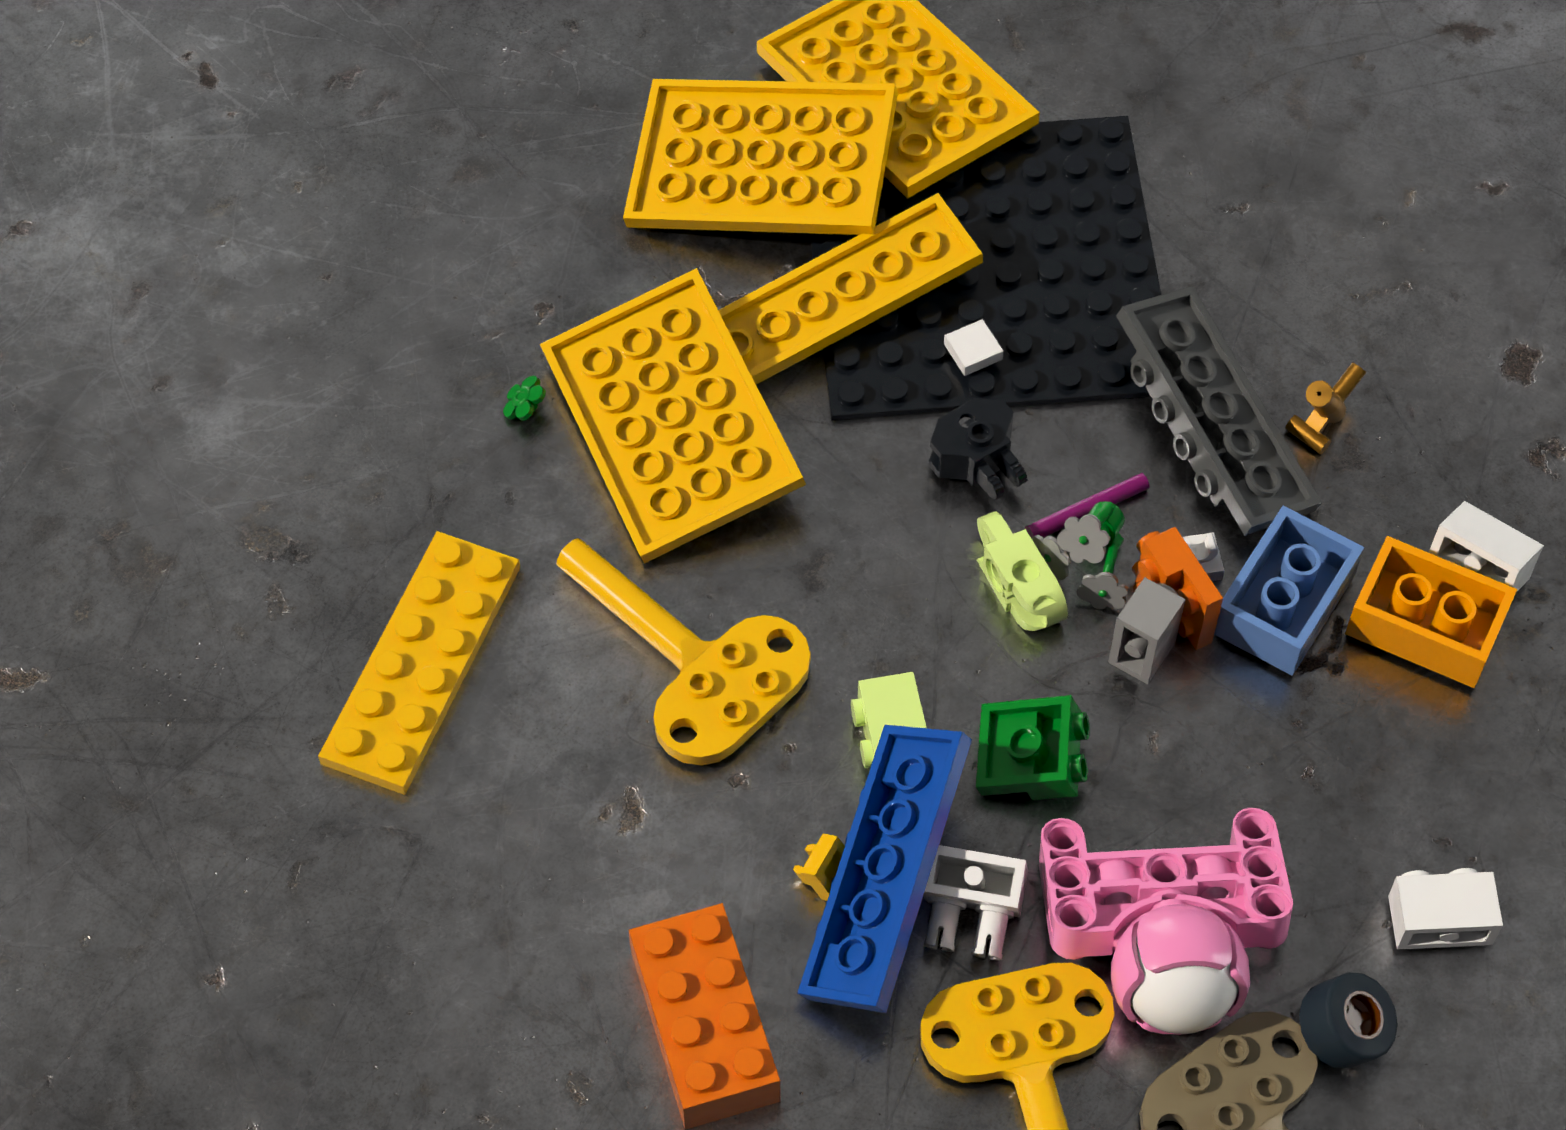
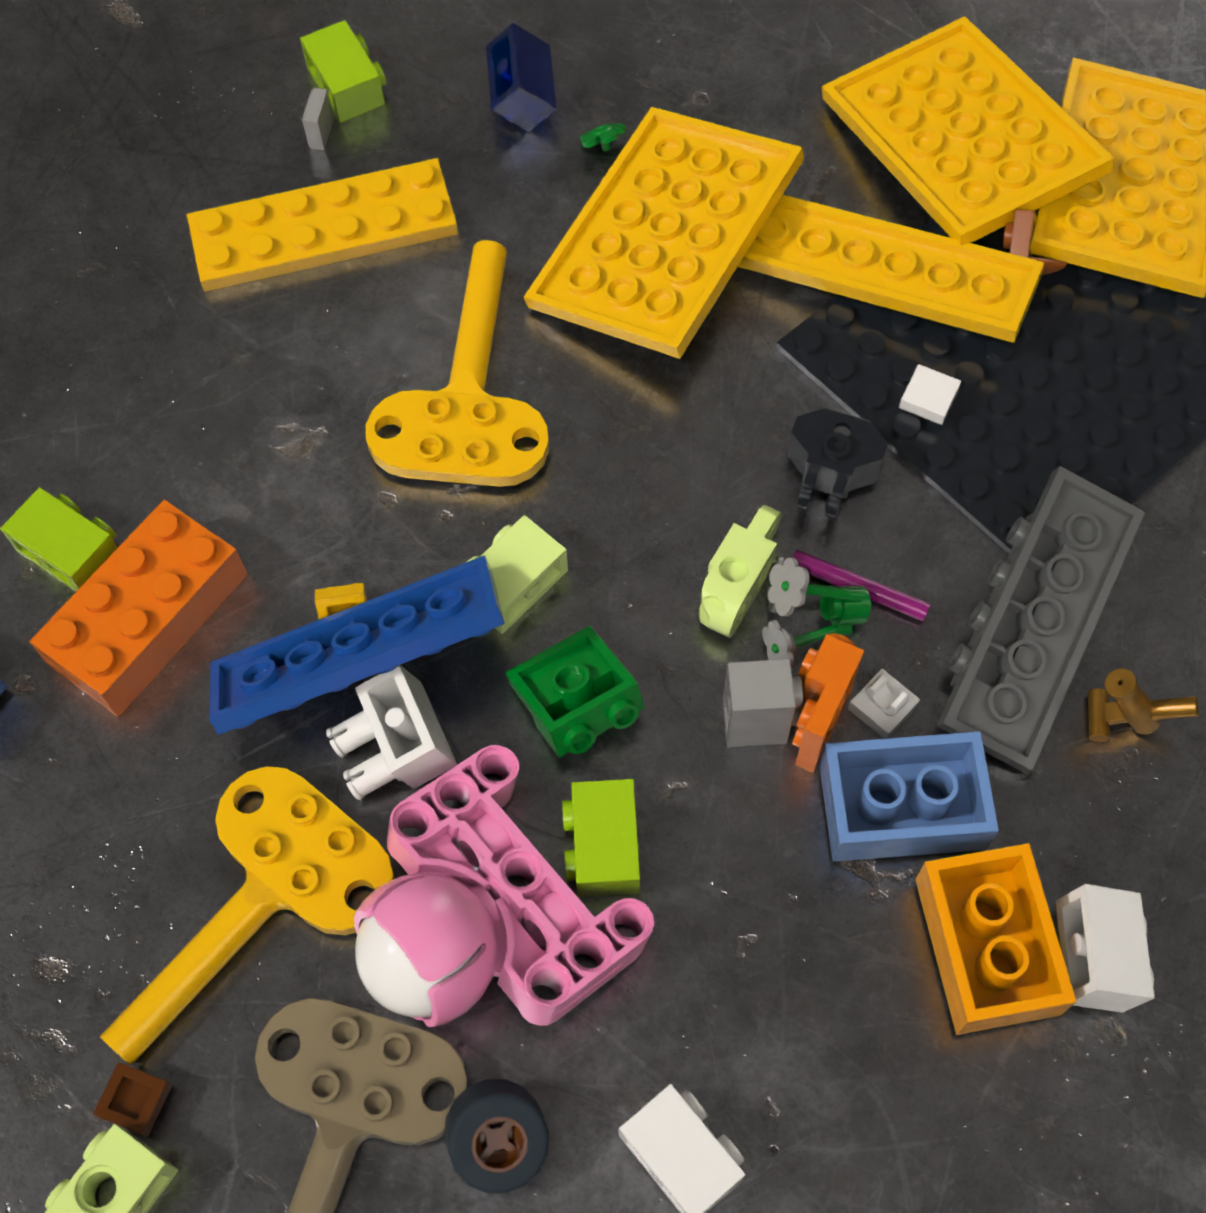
camera: 55 degrees right, 5 degrees up
none -> lime brick [0,487,118,591]
none -> lime brick [300,20,387,123]
none -> light grey tile [302,88,334,150]
none -> clear blue brick [486,22,557,131]
none -> lime brick [562,779,640,897]
none -> plate [1003,210,1067,275]

